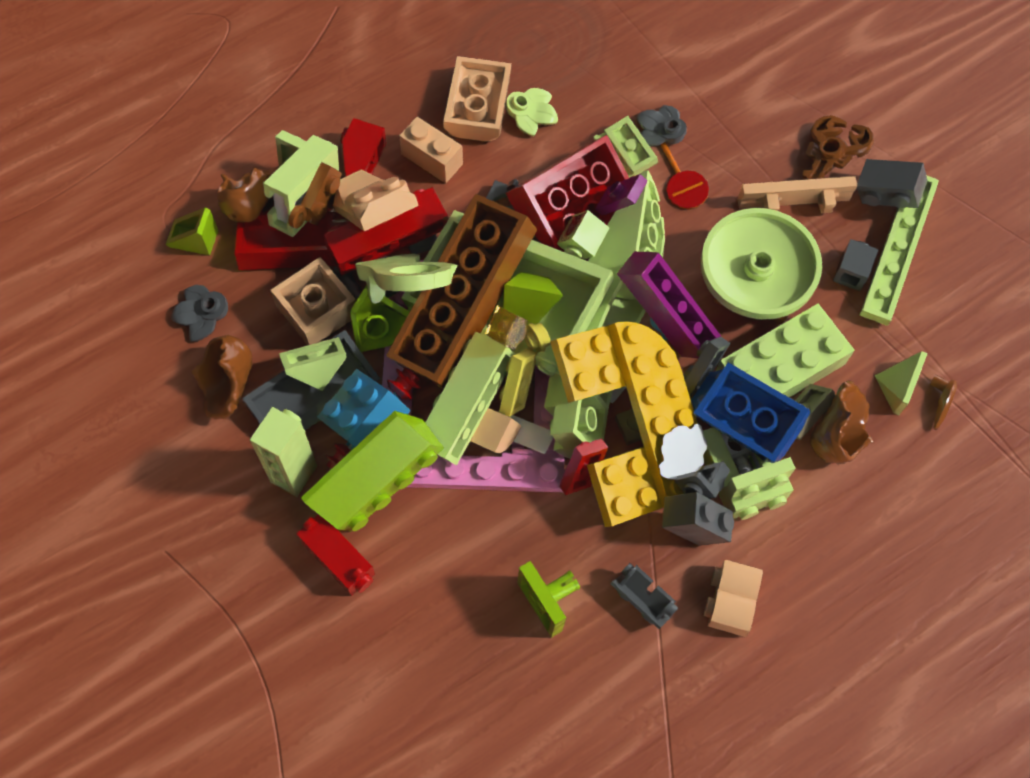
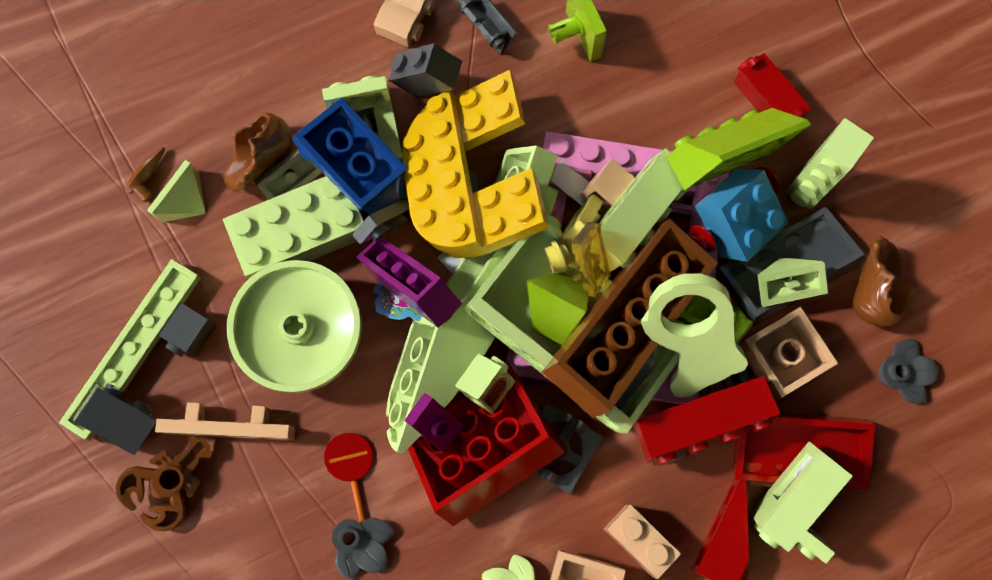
camera: 165 degrees left, 10 degrees up
lime slope [165,207,218,256] -> none
dark orange piece [217,166,280,223] -> none
dark orange hinge [288,162,342,229] -> none
light nougat slope [333,169,419,231] -> none
red plate [559,438,608,496] -> none
yellowish green plate [593,116,658,178] -> none
white sticker [659,424,707,480] -> none
dark grey bracket [675,461,730,499] -> none

